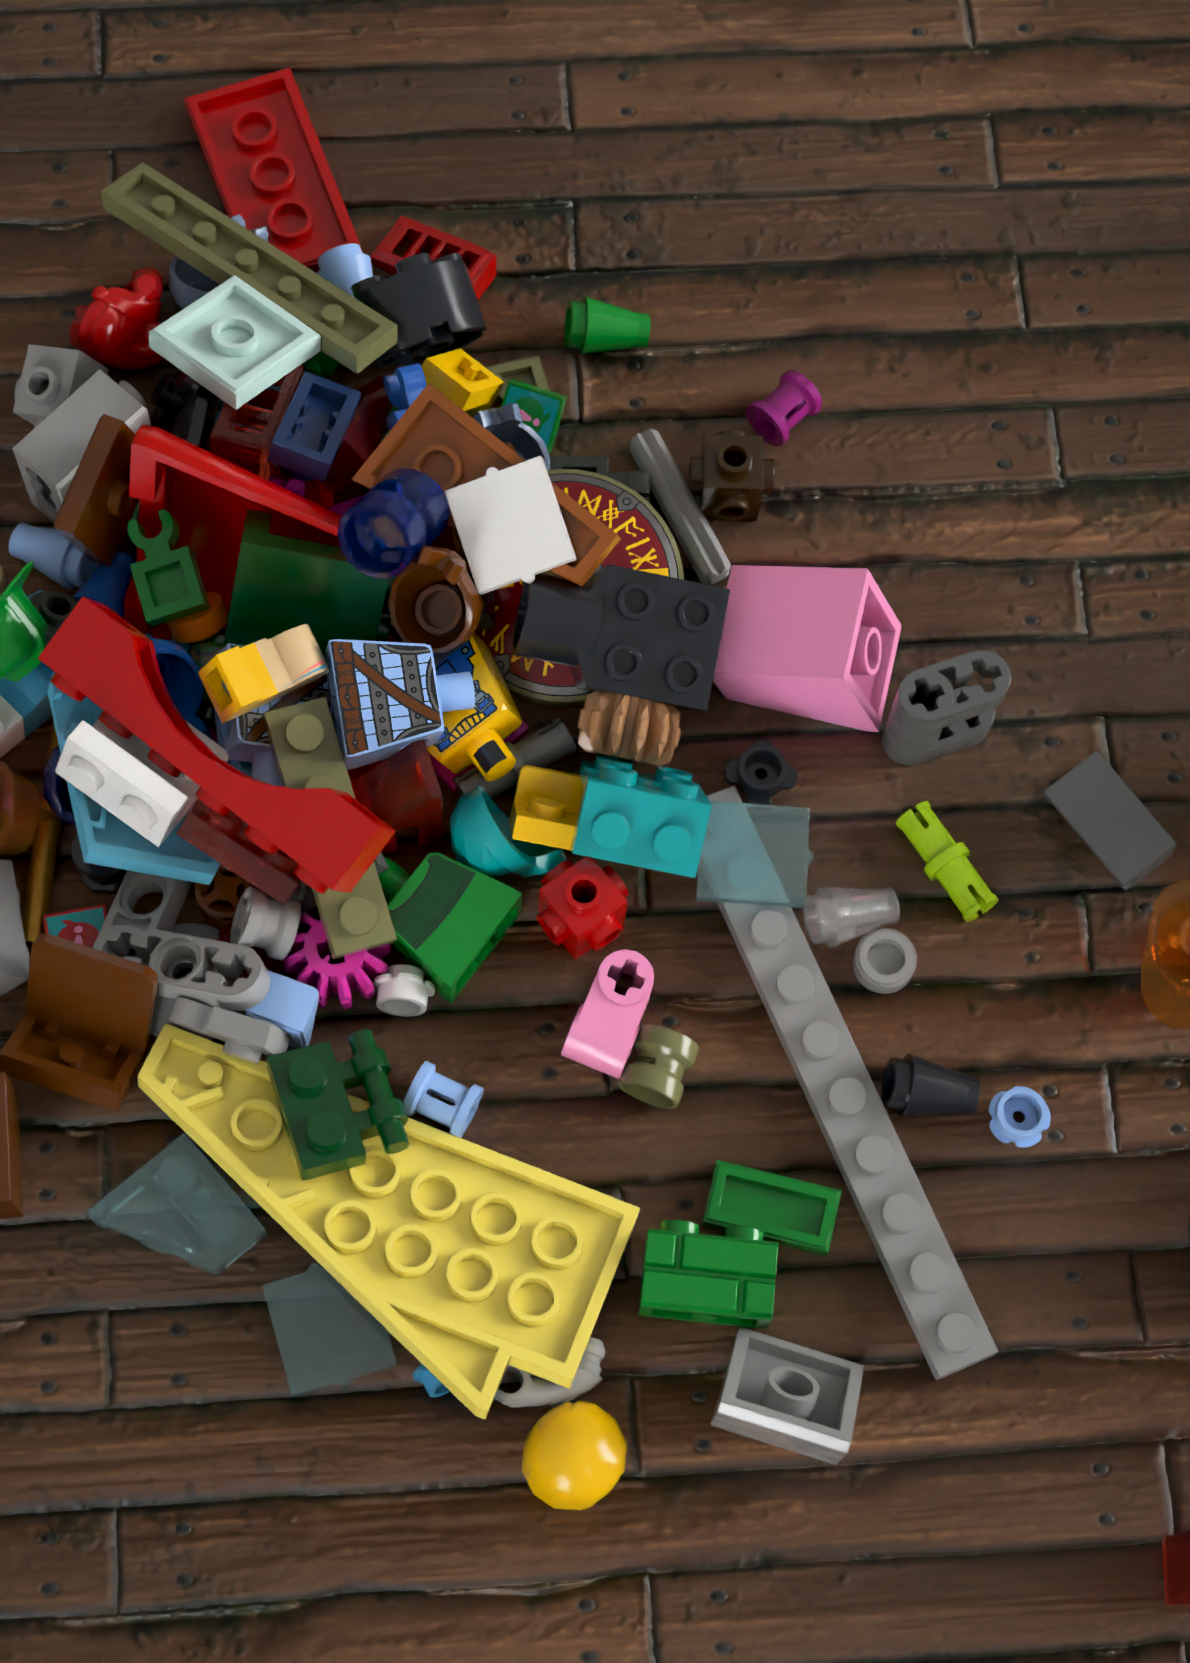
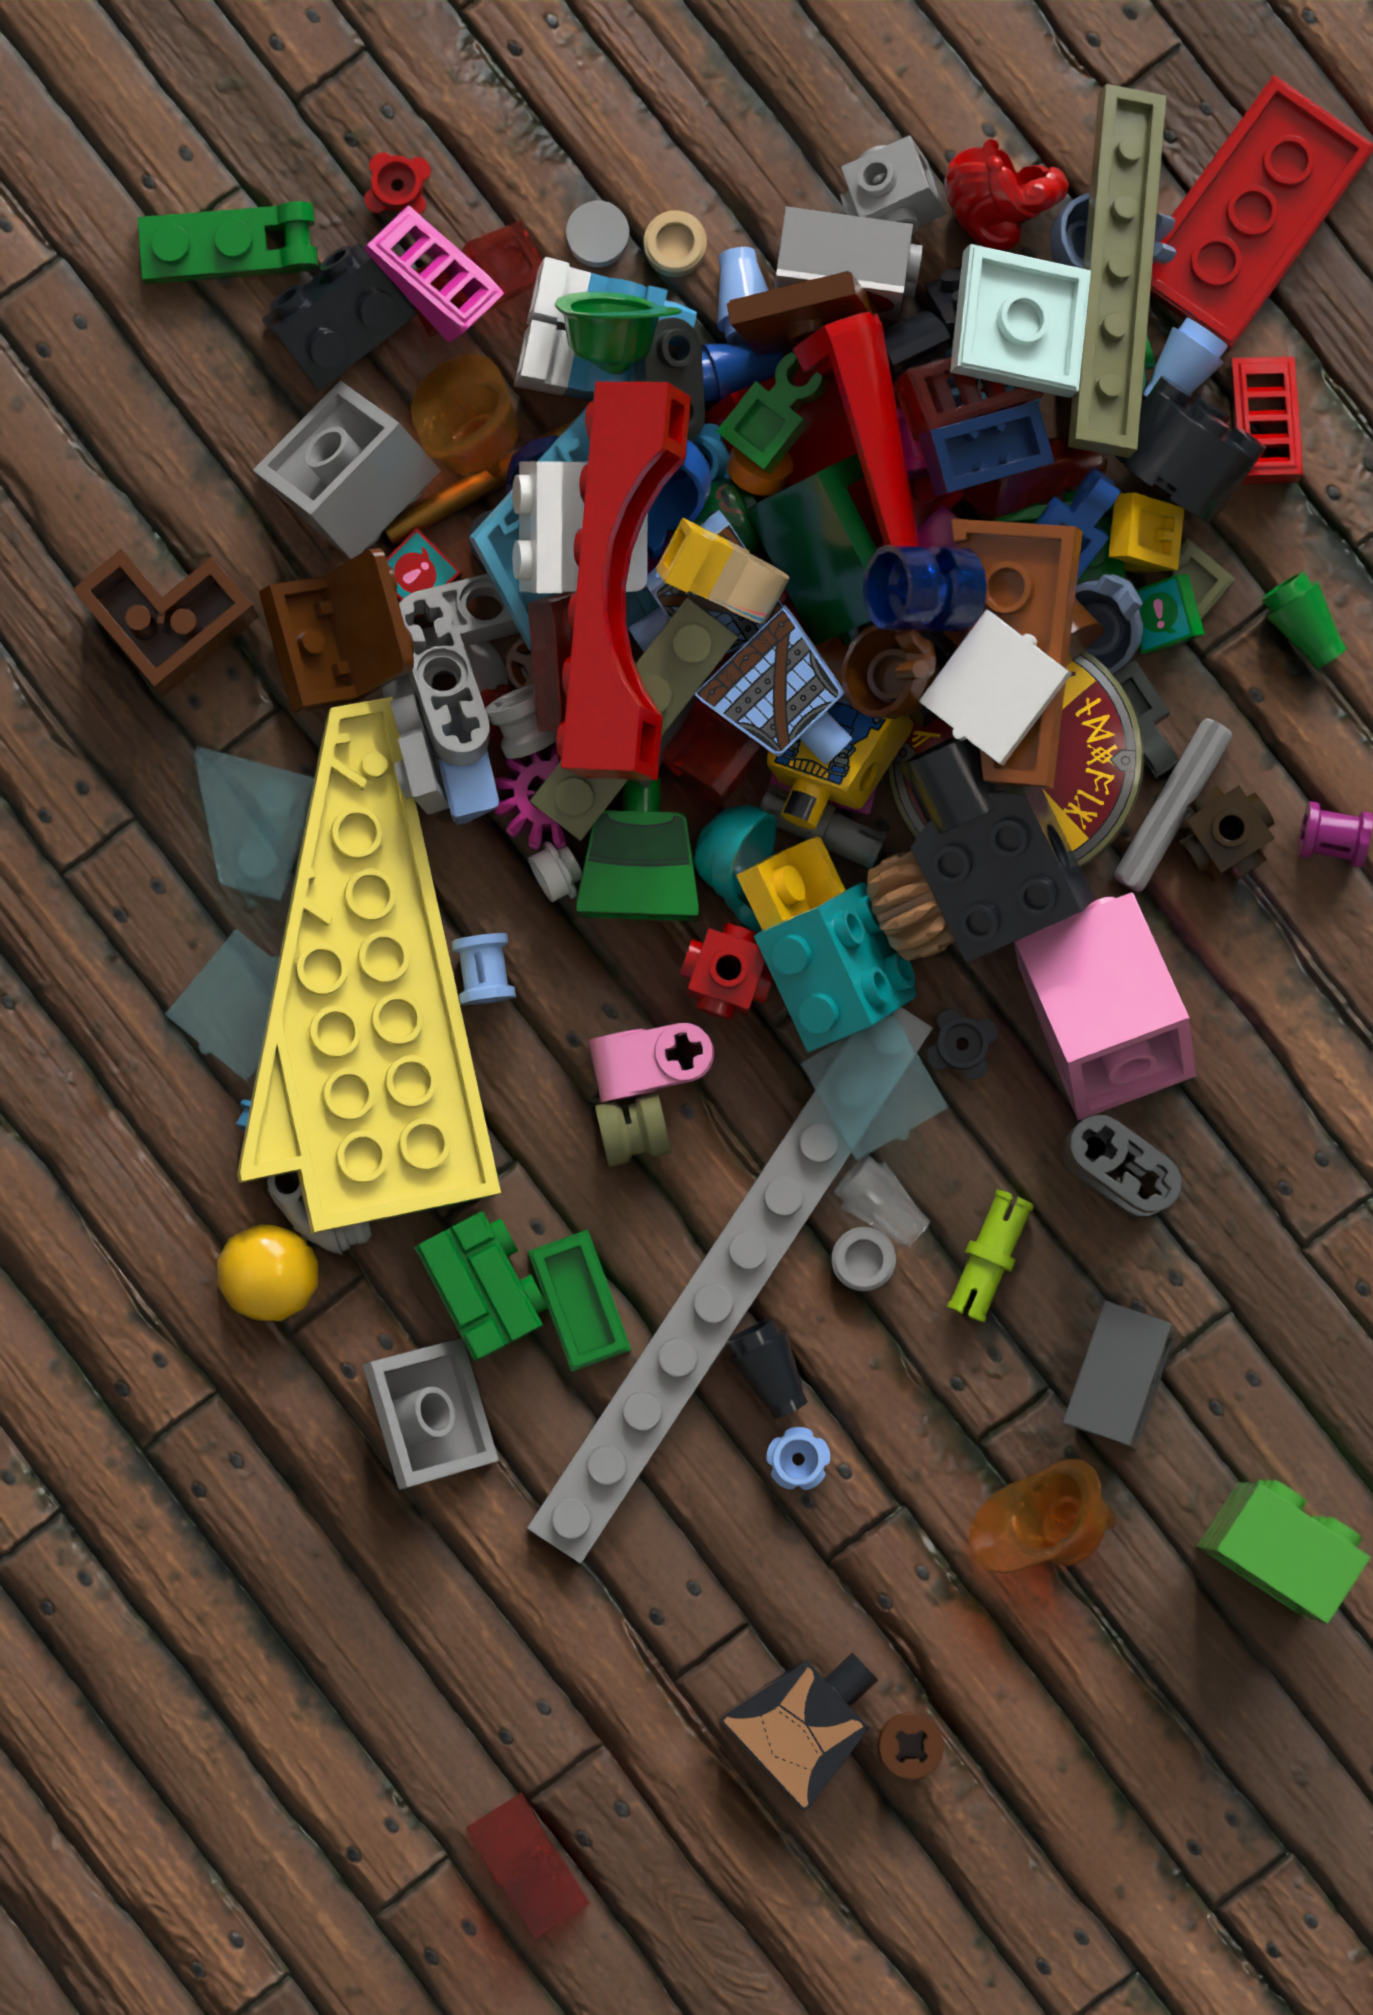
camera: 60 degrees right, 15 degrees up
dark green plate [267,1029,410,1181] -> none

